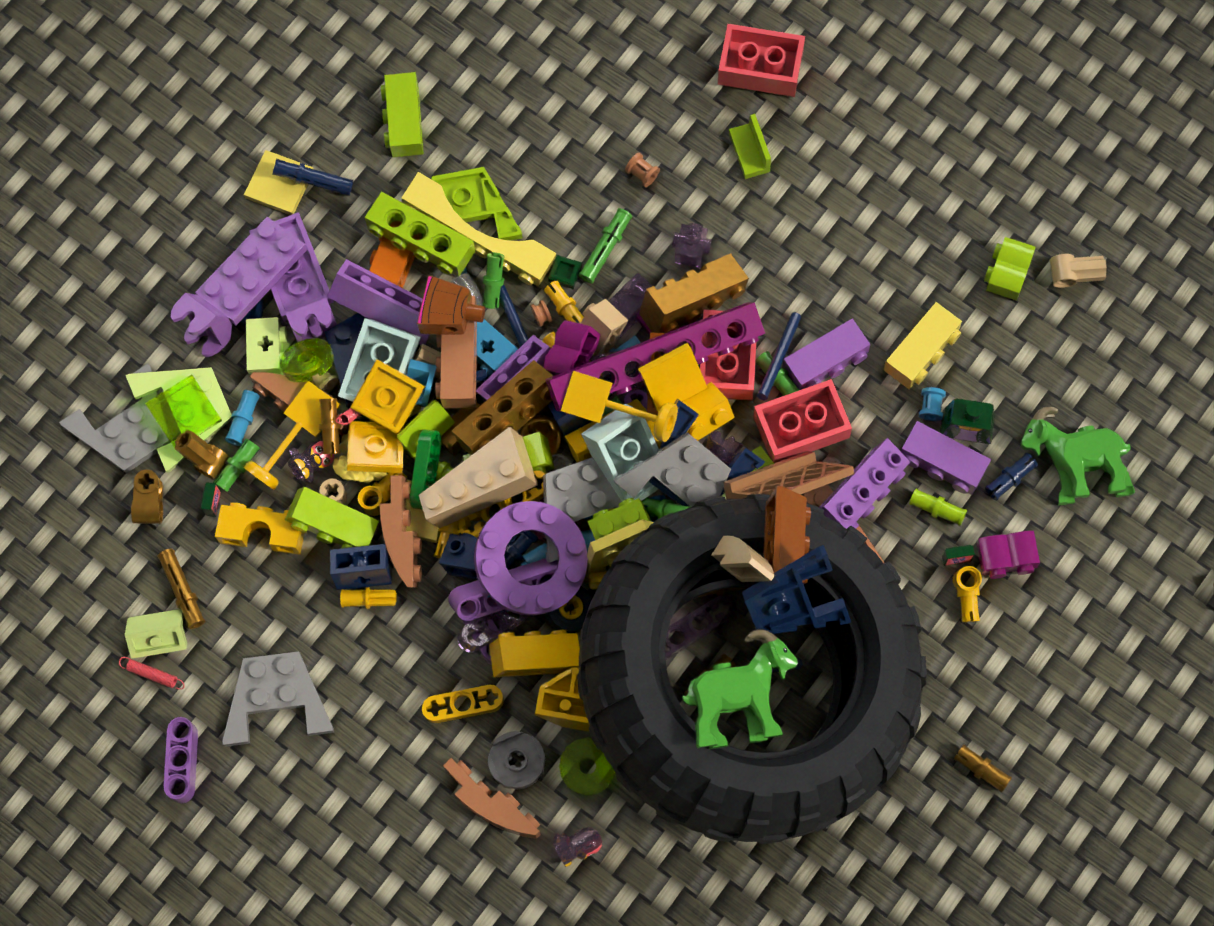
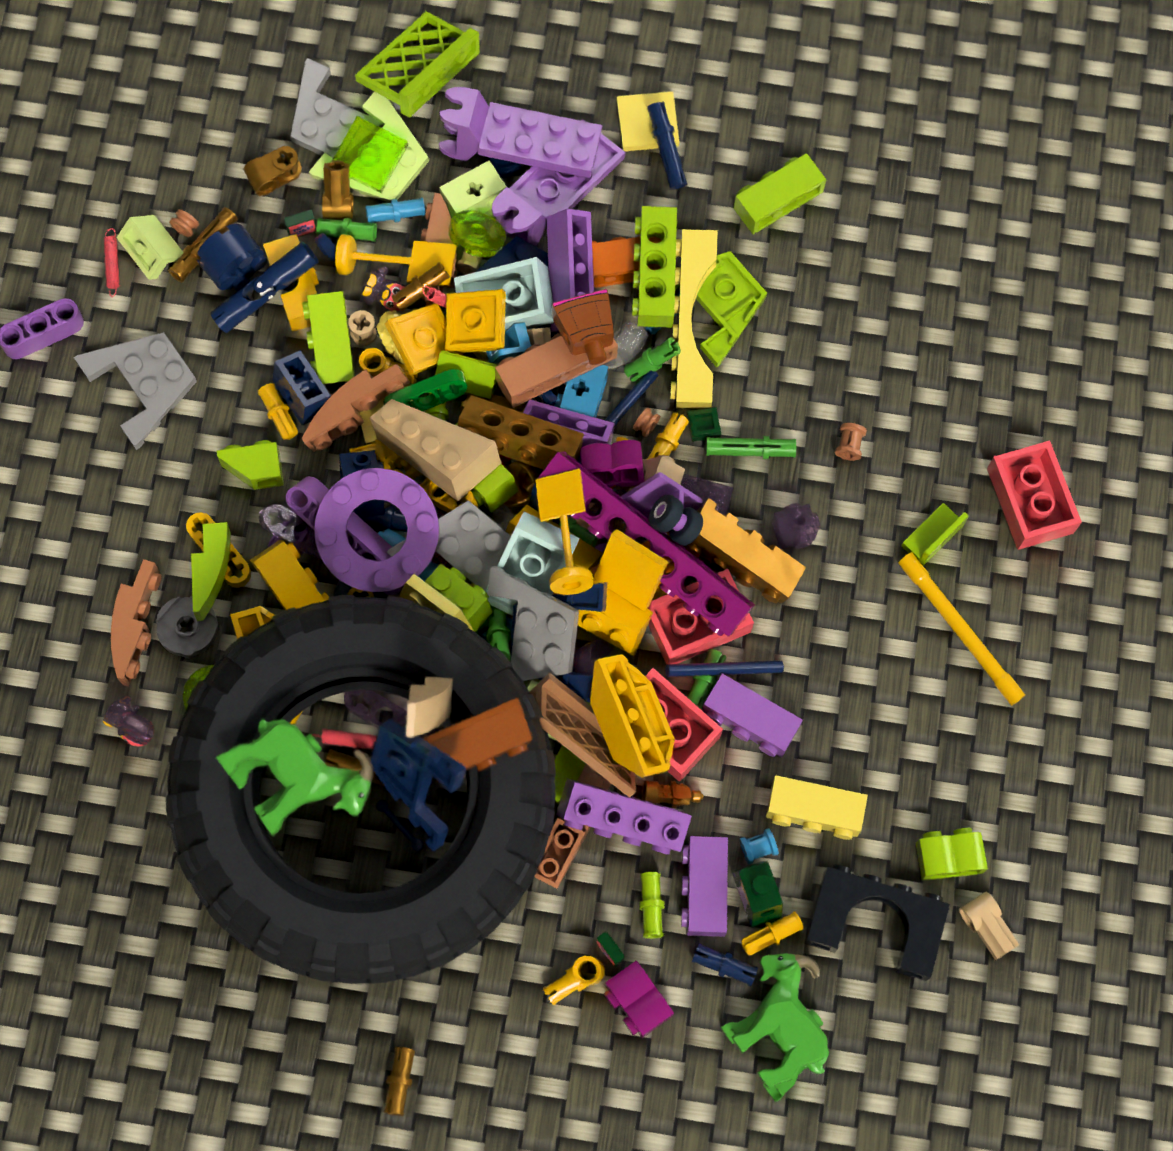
camera: 55 degrees right, 0 degrees up
none -> nougat bush [169,209,199,237]
none -> lime slope [191,522,231,621]
none -> dark blue brick [197,224,268,291]
none -> dark blue piece [210,242,319,333]
none -> lime slope [216,440,284,490]
none -> coral piece [311,729,377,750]
none -> dark blue tile [314,233,336,261]
none -> lime fence [355,11,480,118]
none -> yellow wedge [590,654,675,778]
none -> plate [621,472,703,545]
none -> pearl gold piece [642,780,703,808]
none -> yellow axle [741,911,804,955]
none -> black arch [804,865,950,981]
none -> yellow piece [898,552,1026,706]

